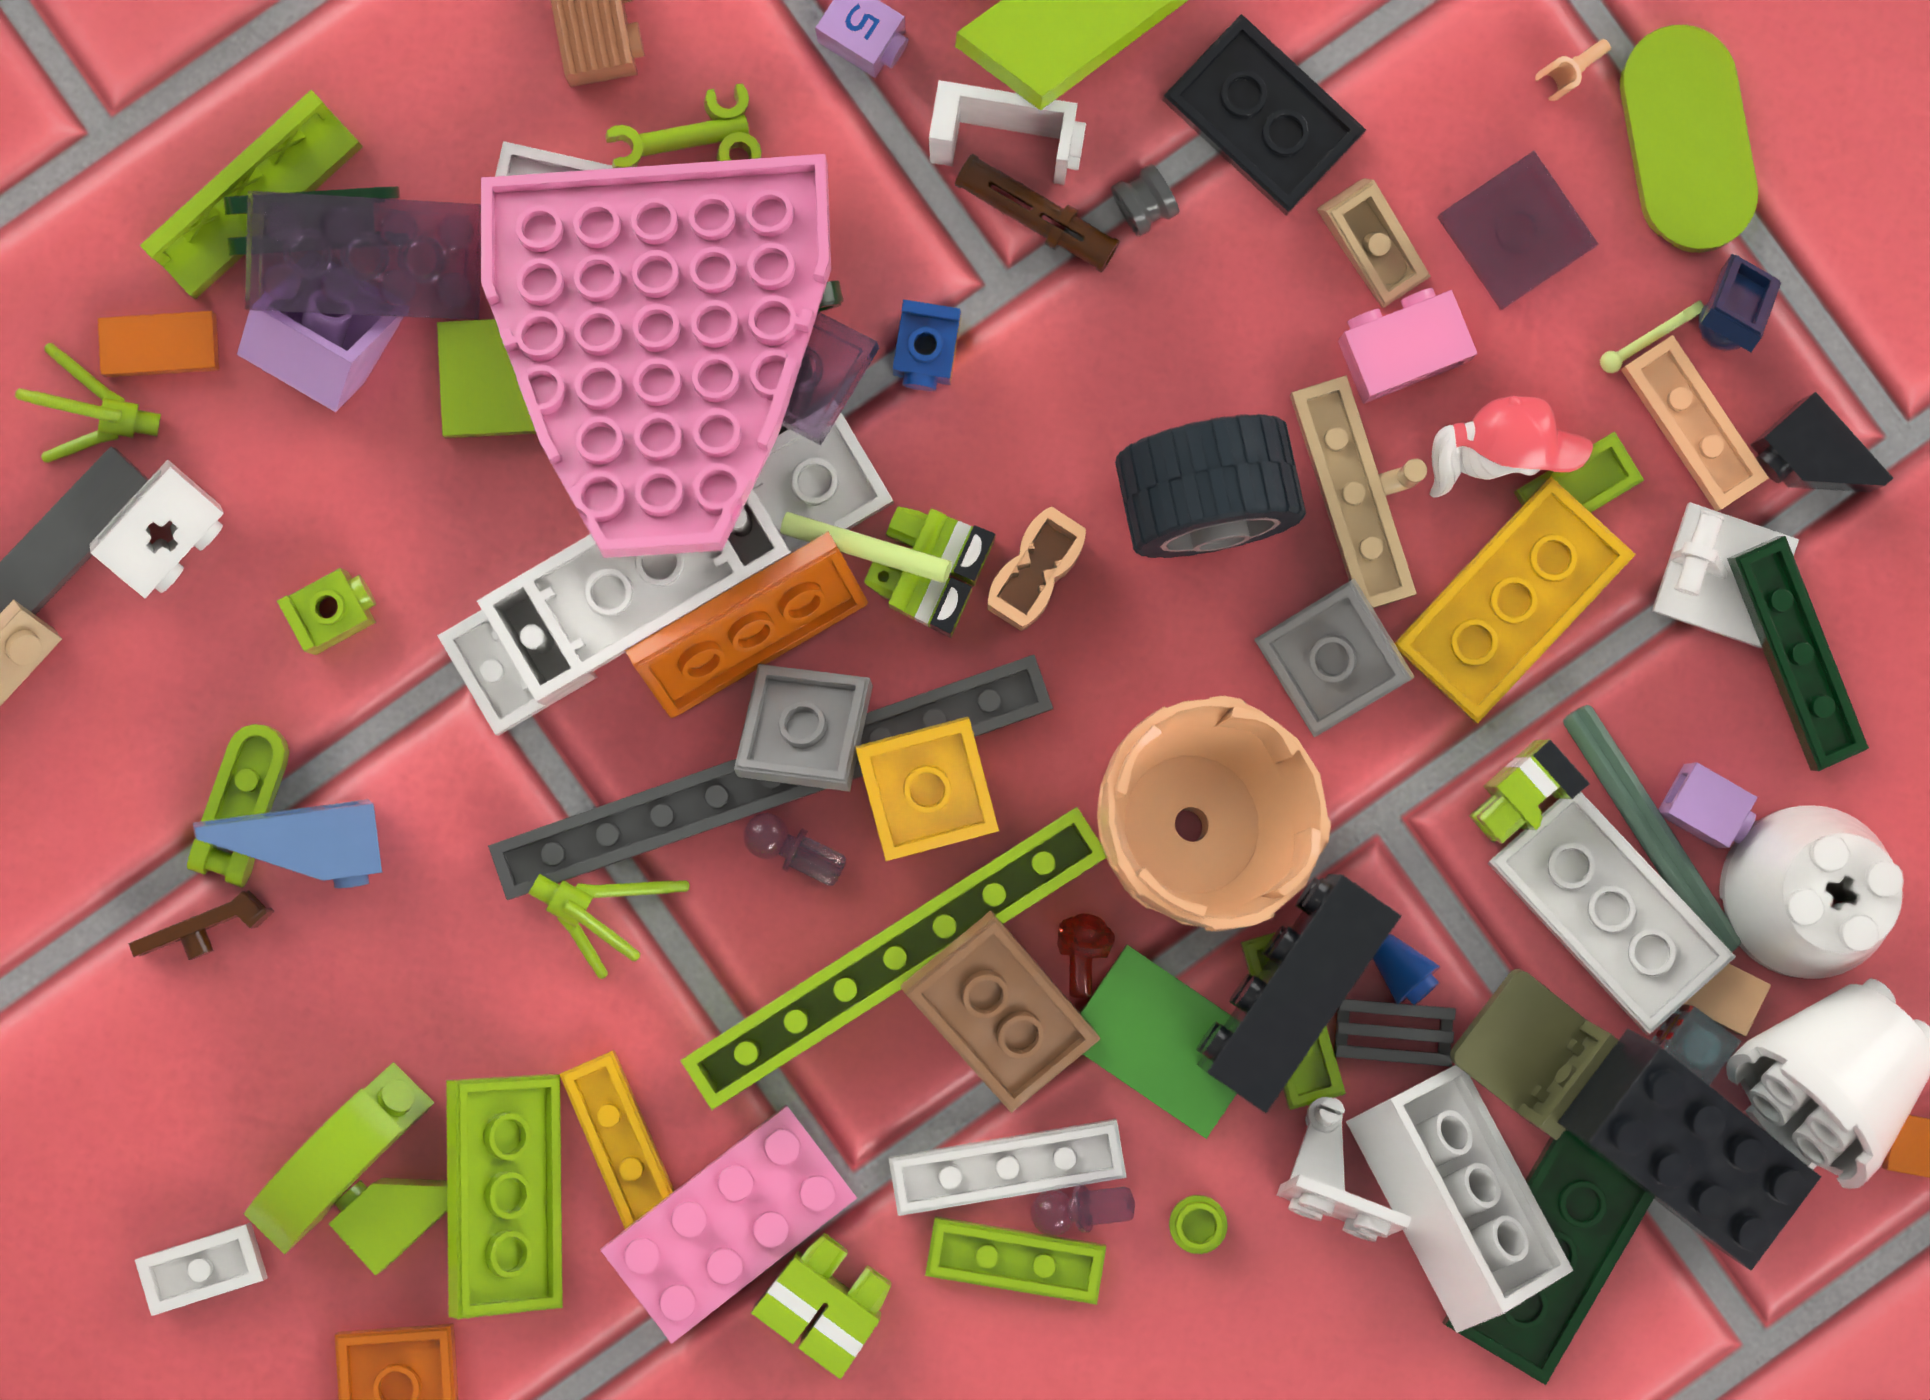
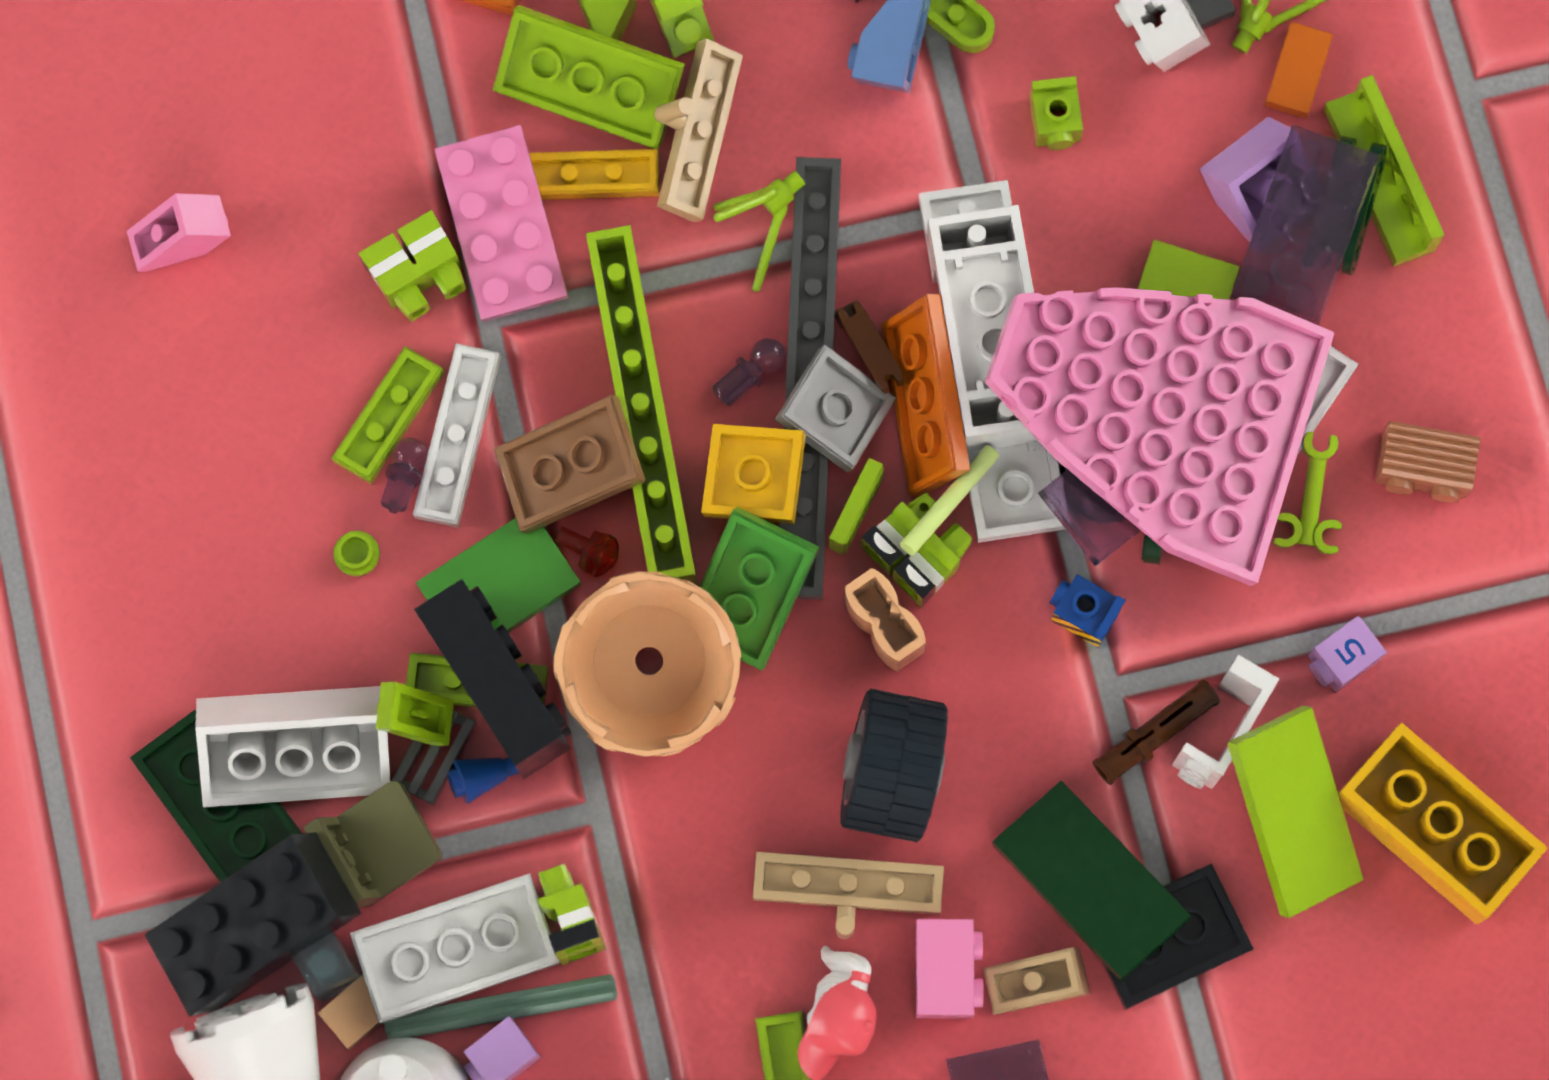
camera: 115 degrees right, 10 degrees down
dark grey wheel [1111,164,1180,237] -> none
light grey tile [1254,578,1415,737] -> none
white plate [1277,1097,1411,1242] -> none
yellow tile [1394,476,1636,723] -> none
none -> lime plate [376,682,454,746]
none -> tan plate [654,38,743,222]
none -> bright green tile [699,507,820,671]
none -> lime tile [829,458,884,555]
none -> reddish brown piece [835,300,904,394]
none -> dark green tile [992,780,1191,982]

